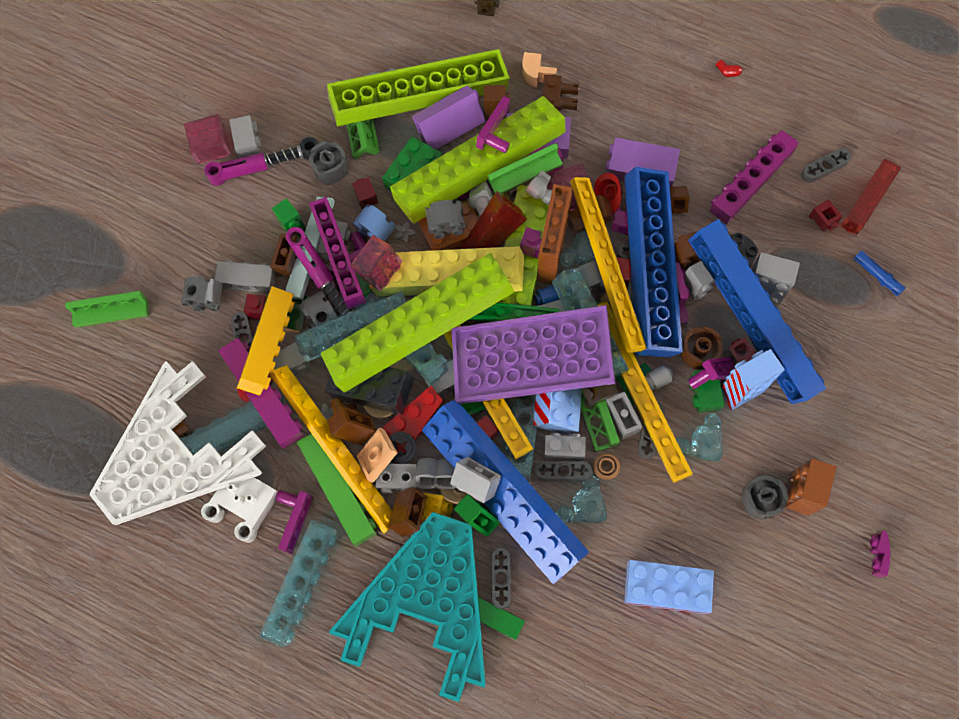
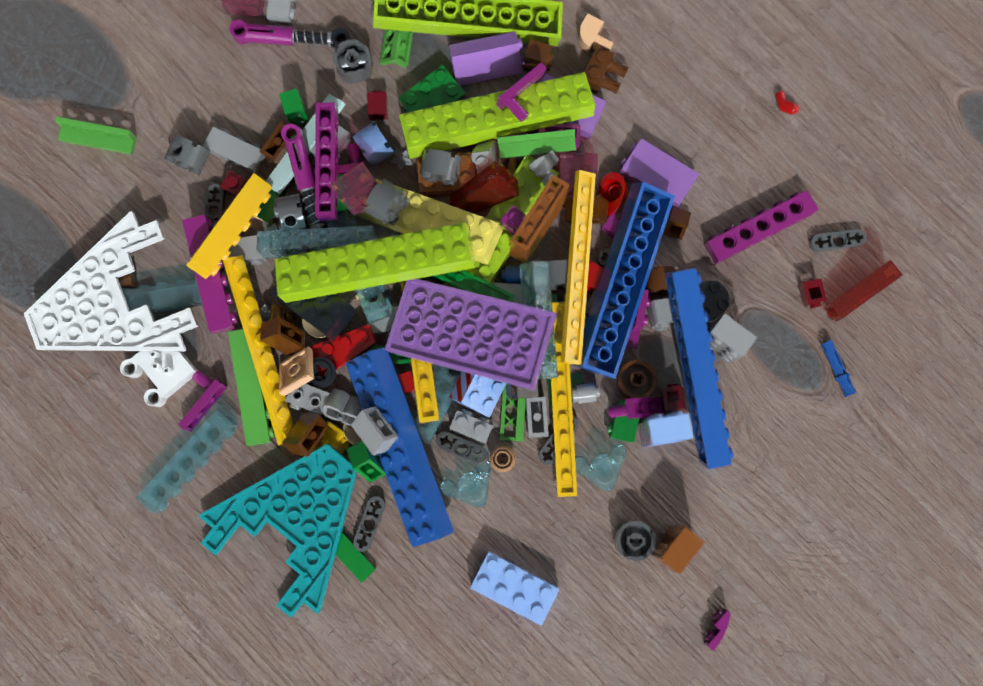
camera: 15 degrees right, 10 degrees up
clear light blue head [560,231,615,268] -> none
none -> dark grey brick [364,179,409,225]

